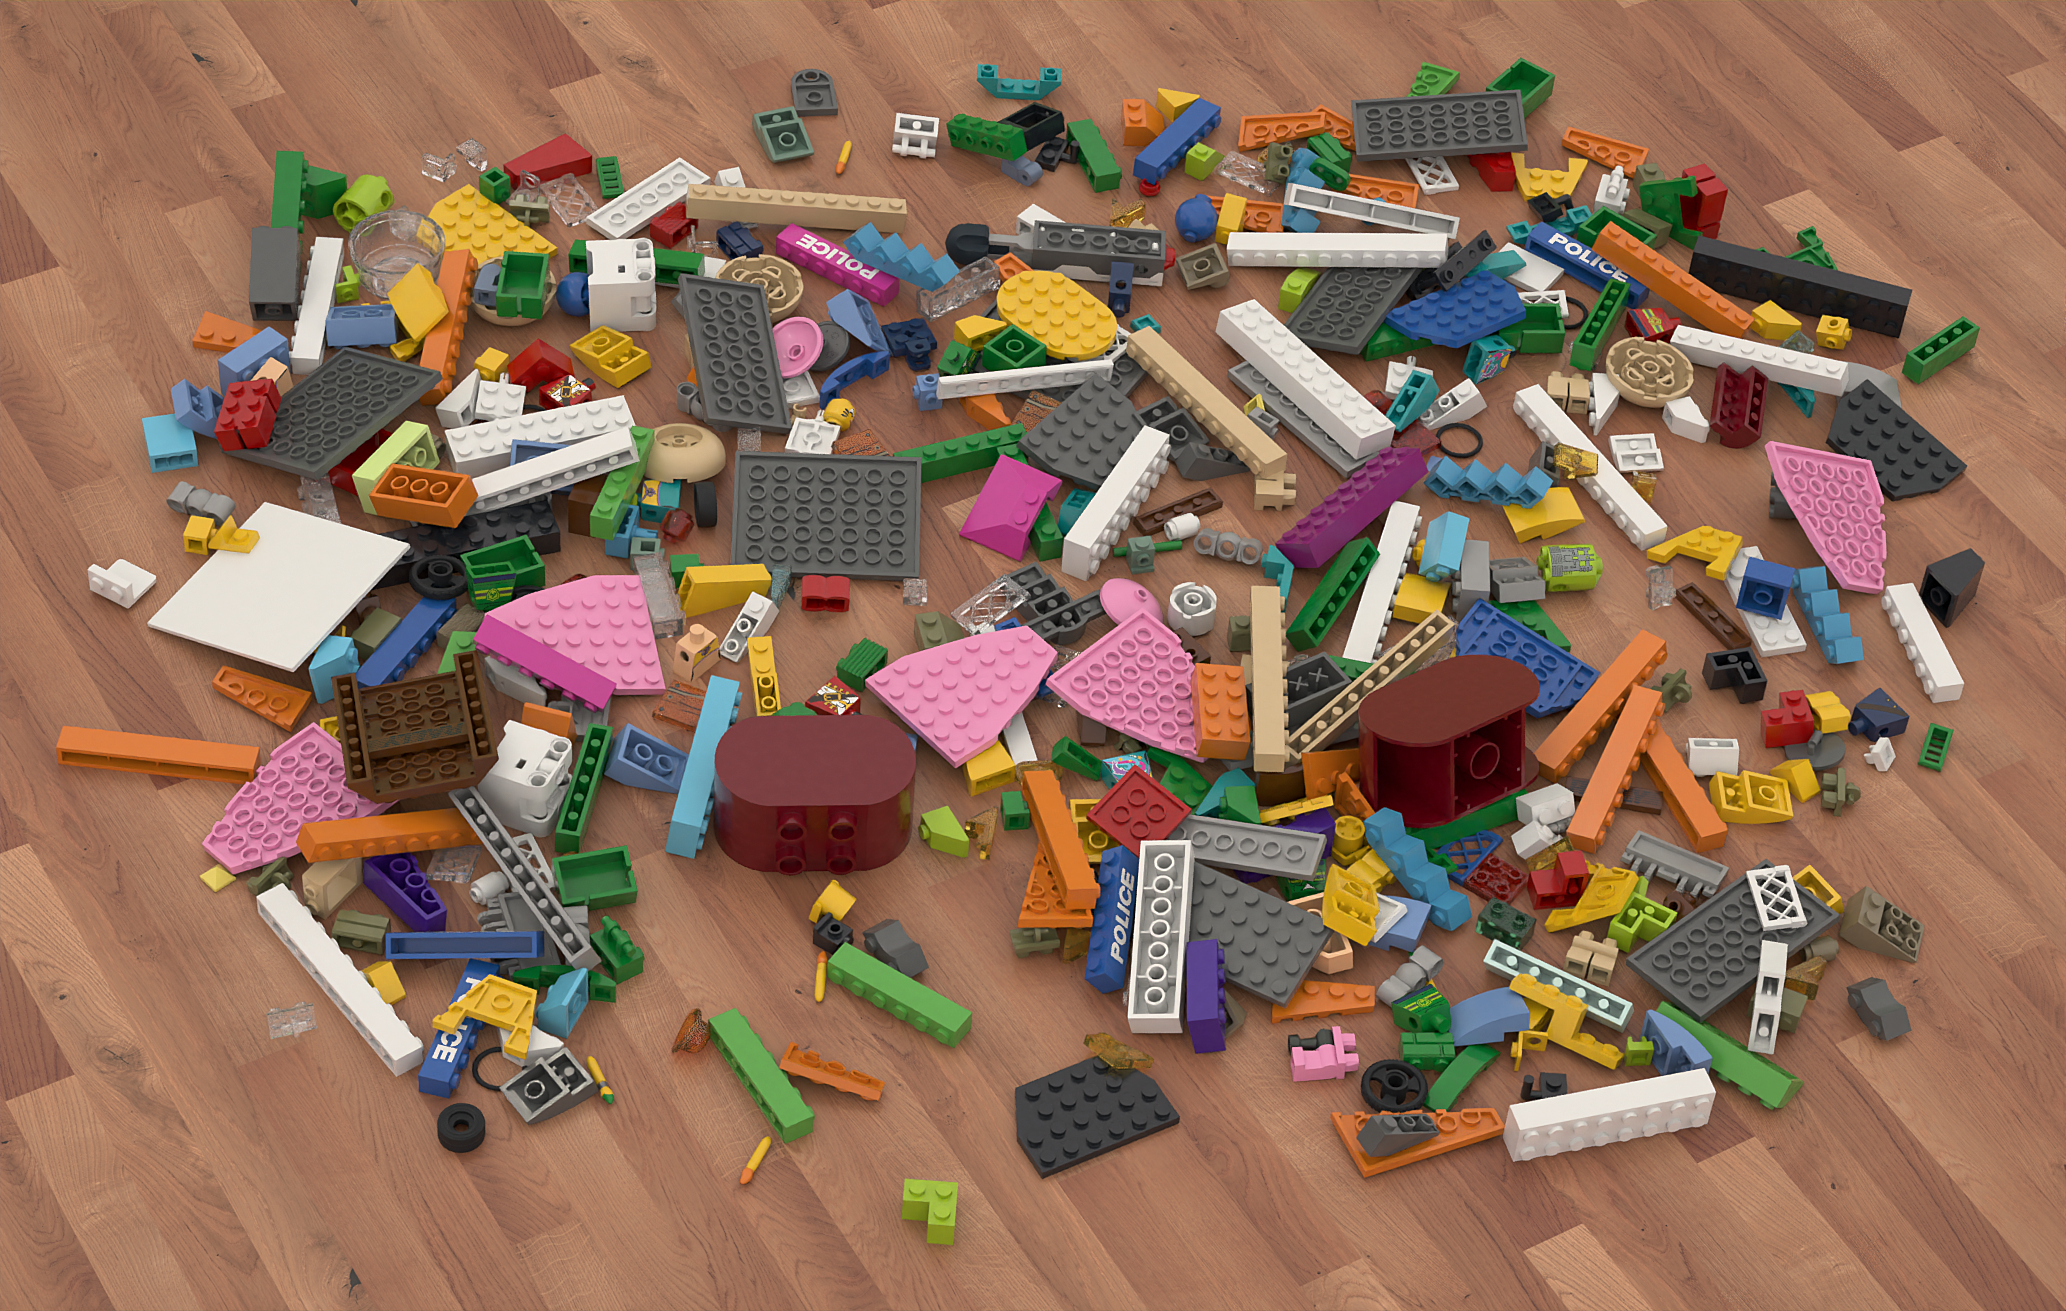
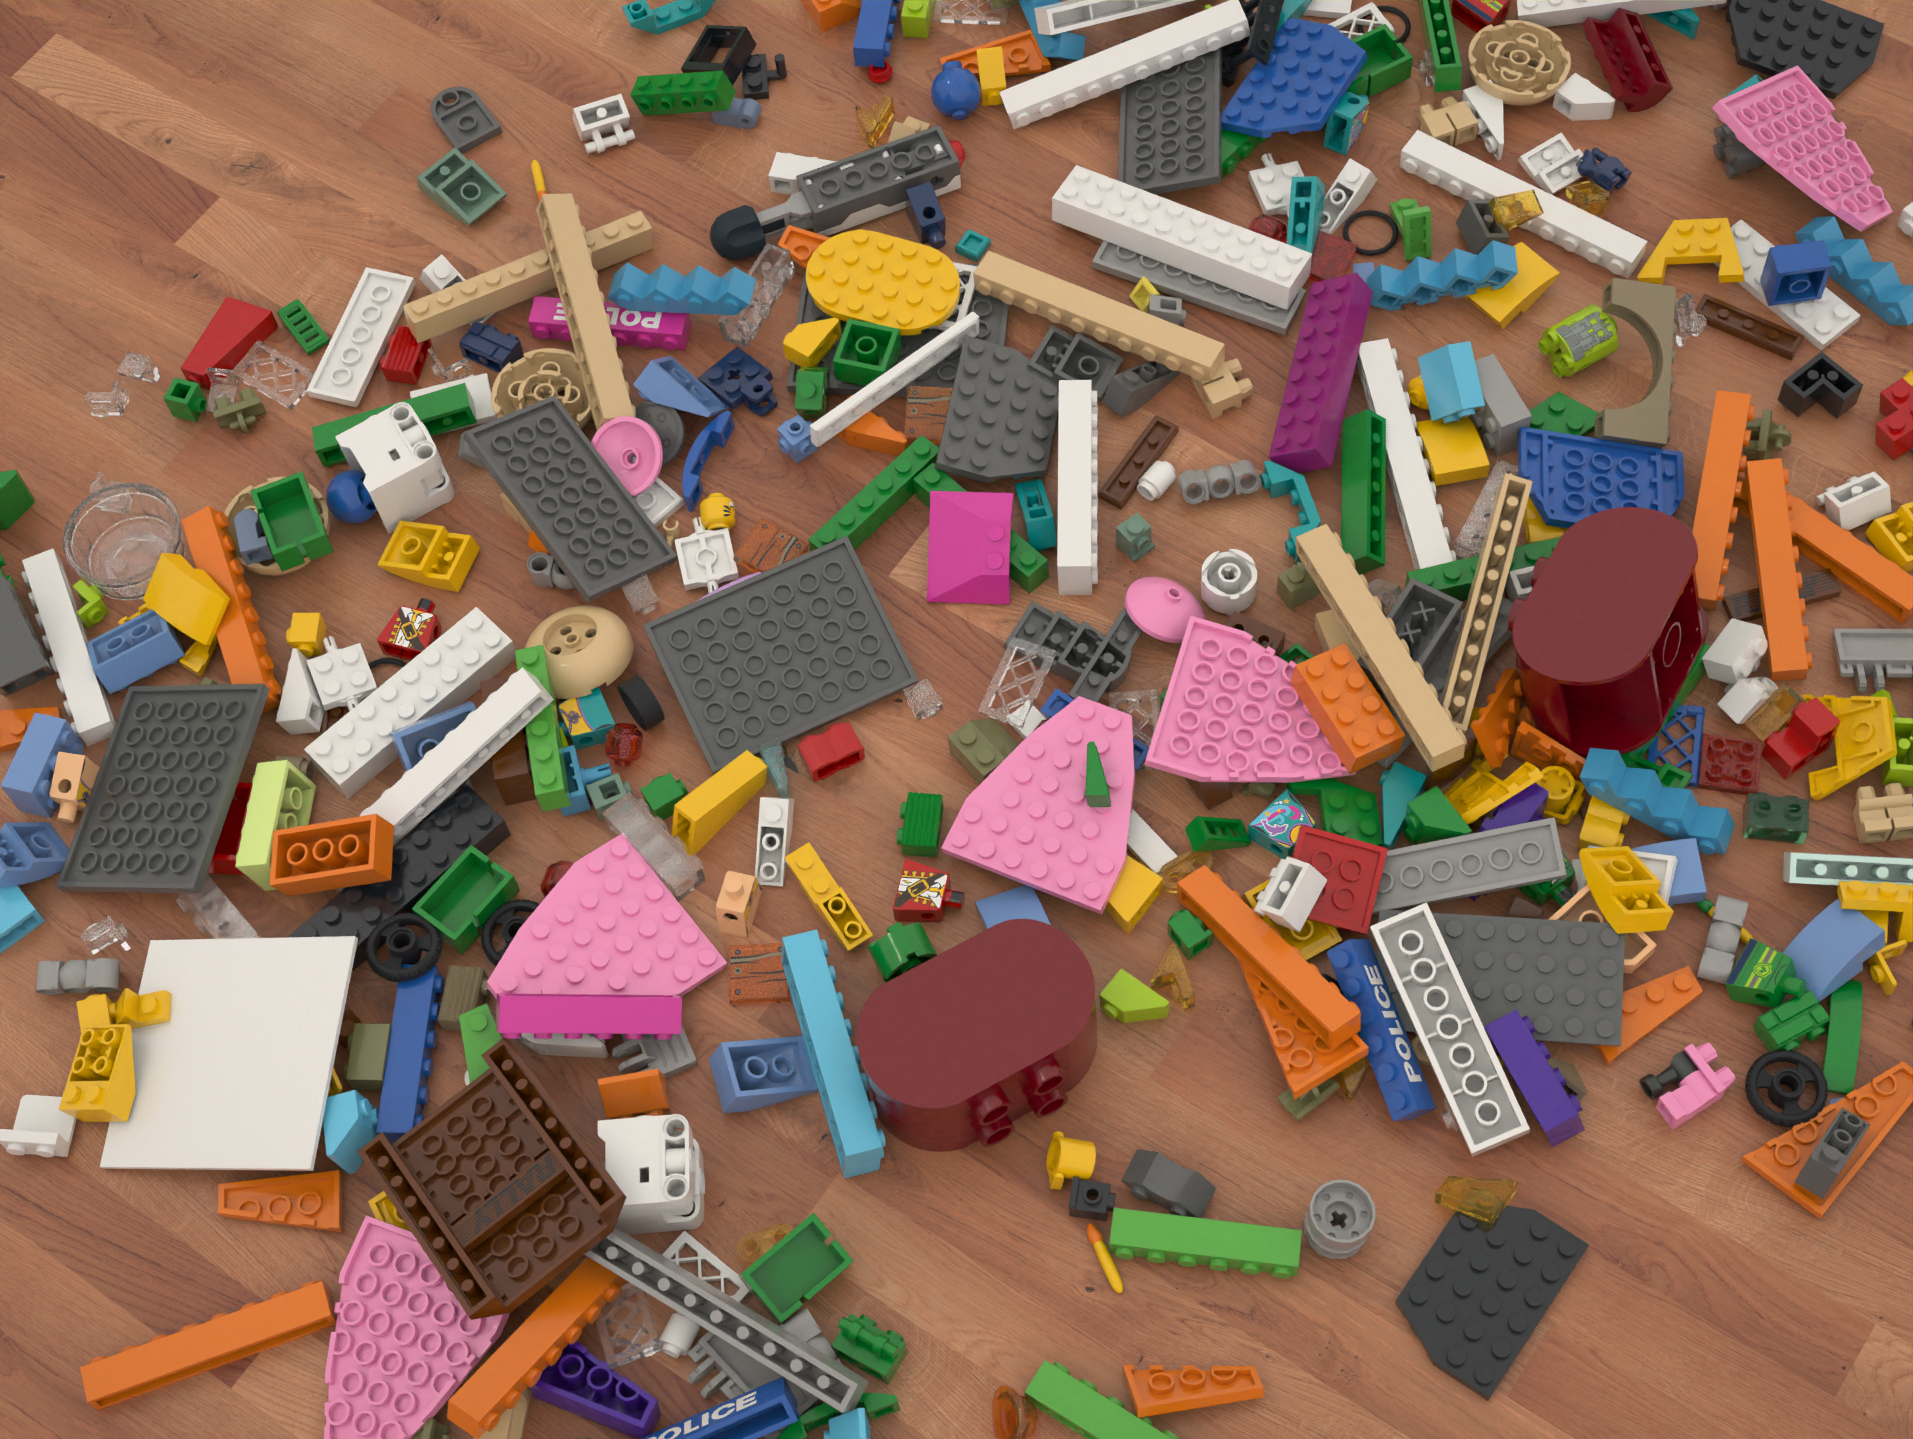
camera: 15 degrees left, 15 degrees up
red piece [214,378,282,451] -> none
lime cylinder [333,174,395,236] -> none
yellow plate [417,184,558,265] -> none
green torso [465,561,517,613] -> none
red brick [507,338,575,394] -> none
green brick [555,723,613,855] -> none
green brick [1066,119,1122,193] -> none
green bar [1112,540,1182,557] -> none
dark tan slope [1175,243,1230,290] -> none
lime slope [1278,267,1321,313] -> none
light grey slope [1489,557,1545,603] -> none
none -> yellow slope [59,1024,136,1122]
none -> clear bracket [79,916,131,955]
none -> tan brick [536,193,636,431]
none -> green slope [1085,741,1111,807]
none -> white brick [1253,856,1327,932]
none -> light grey wheel [1303,1180,1376,1259]
none -> bright green bracket [1390,199,1432,261]
none -> dark blue animal [1576,147,1632,197]
none -> dark tan arch [1594,277,1678,449]

